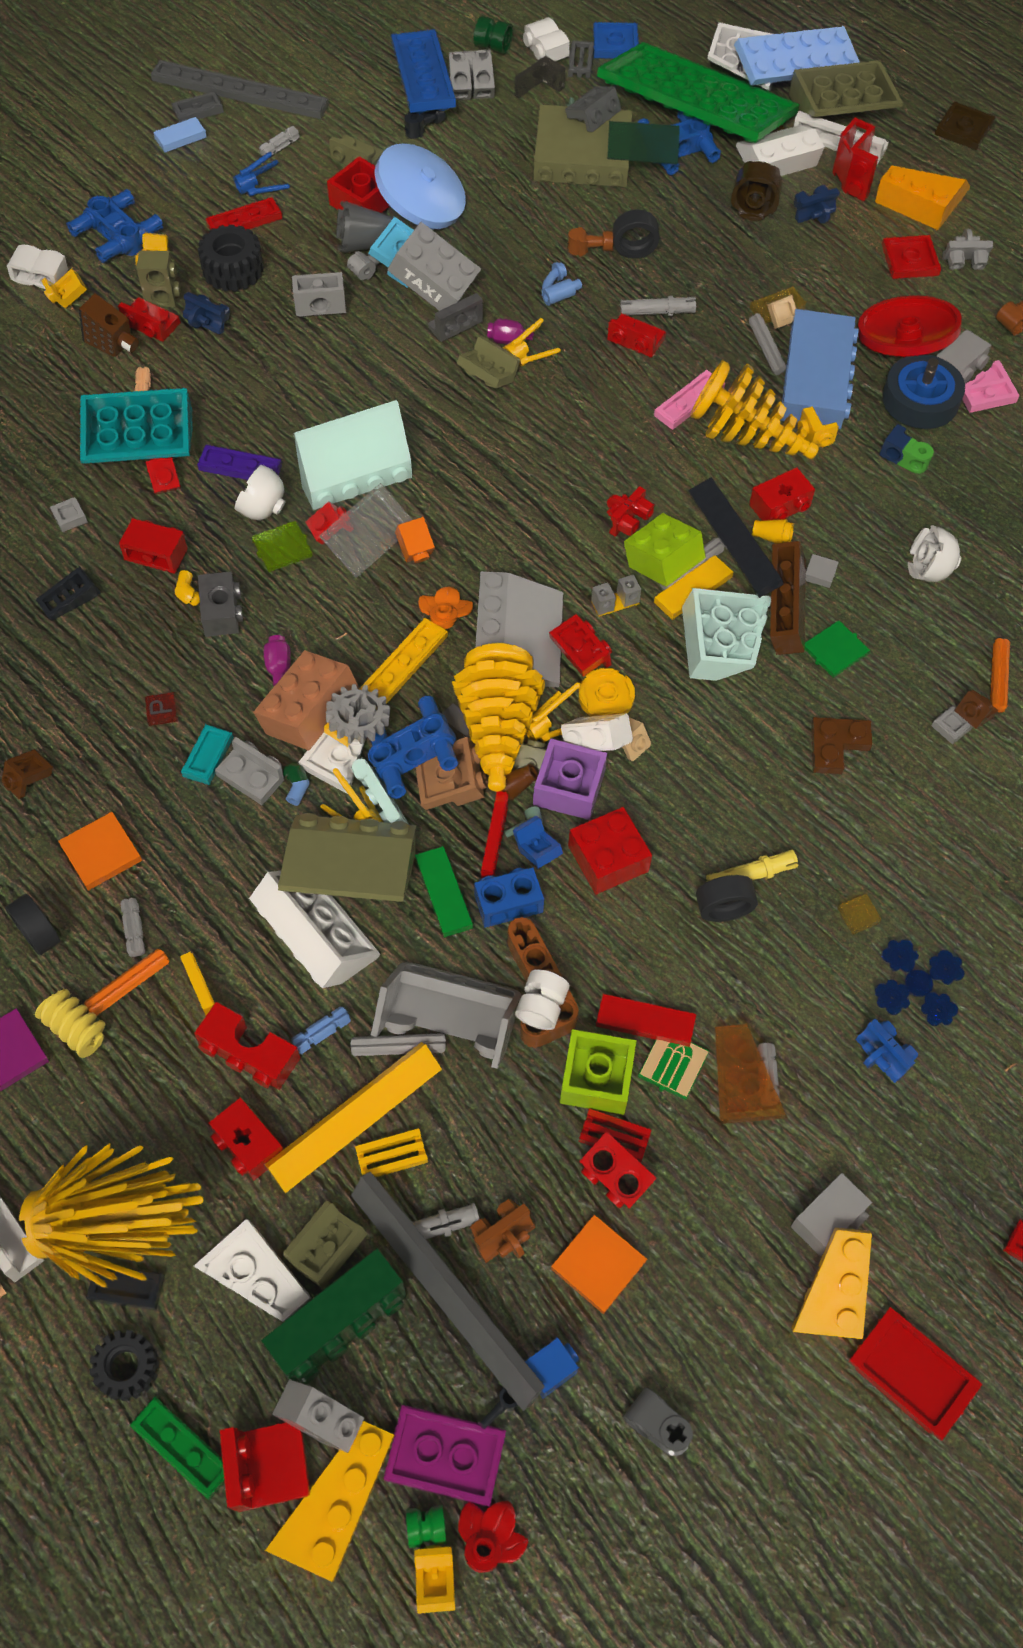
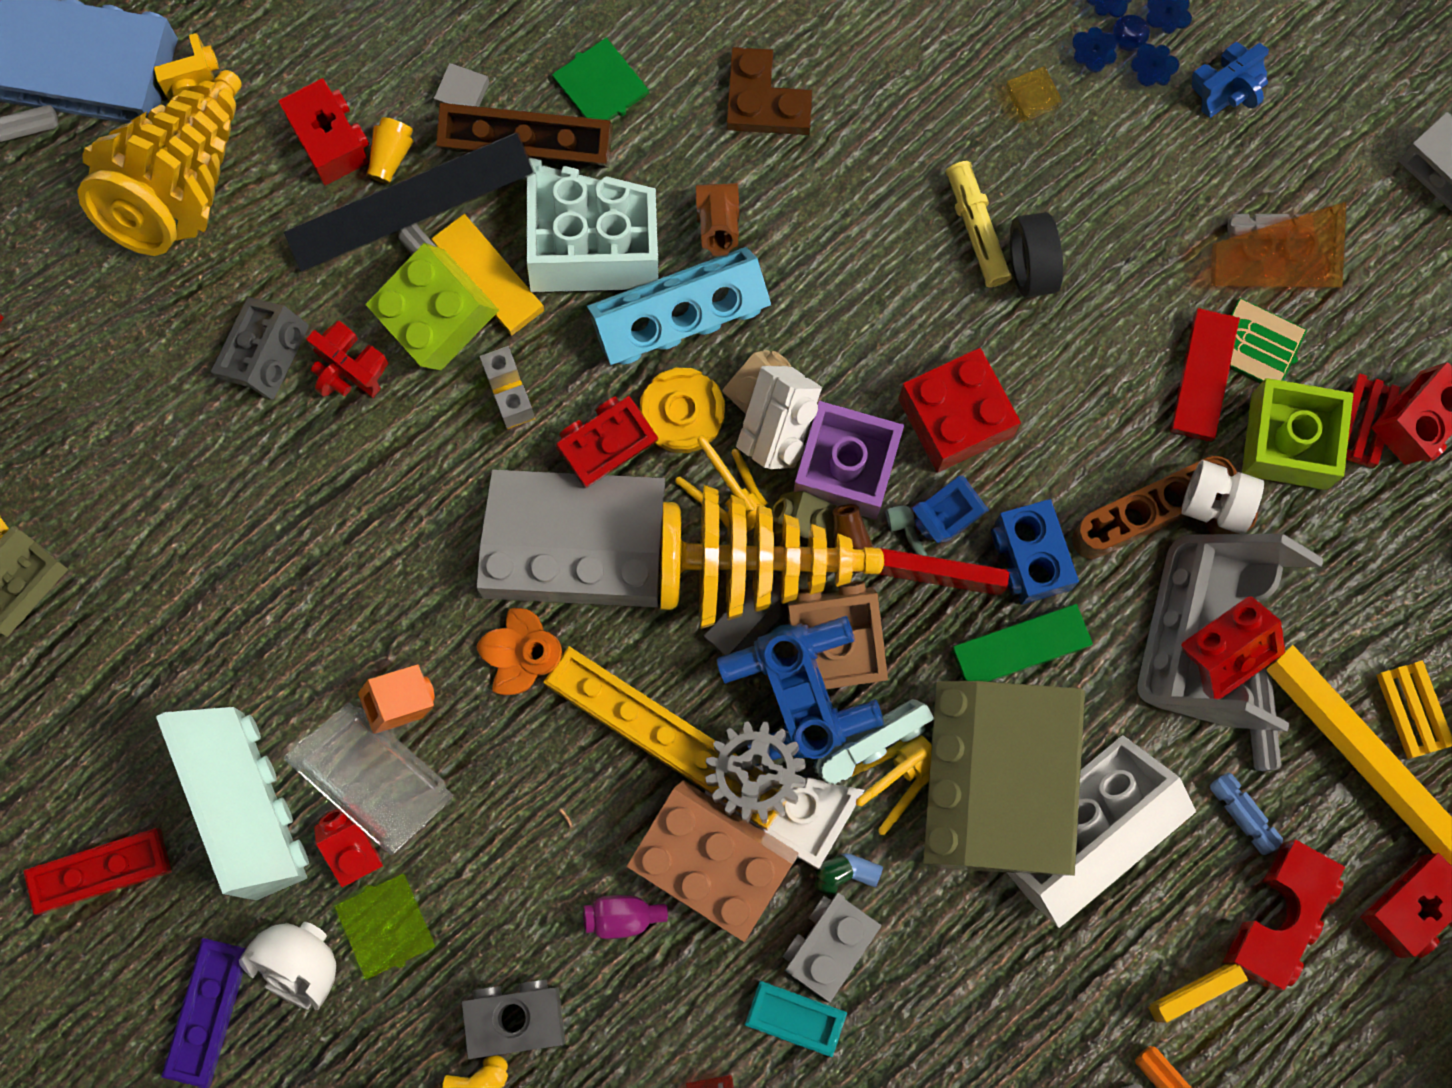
camera: 90 degrees left, 15 degrees up
bright pink tile [654,370,726,430] -> none
none -> red tile [23,828,172,915]
none -> dark grey bracket [211,297,308,399]
none -> medium azure brick [587,247,771,365]
none -> dark orange piece [696,183,739,256]
none -> red bracket [1181,596,1285,699]

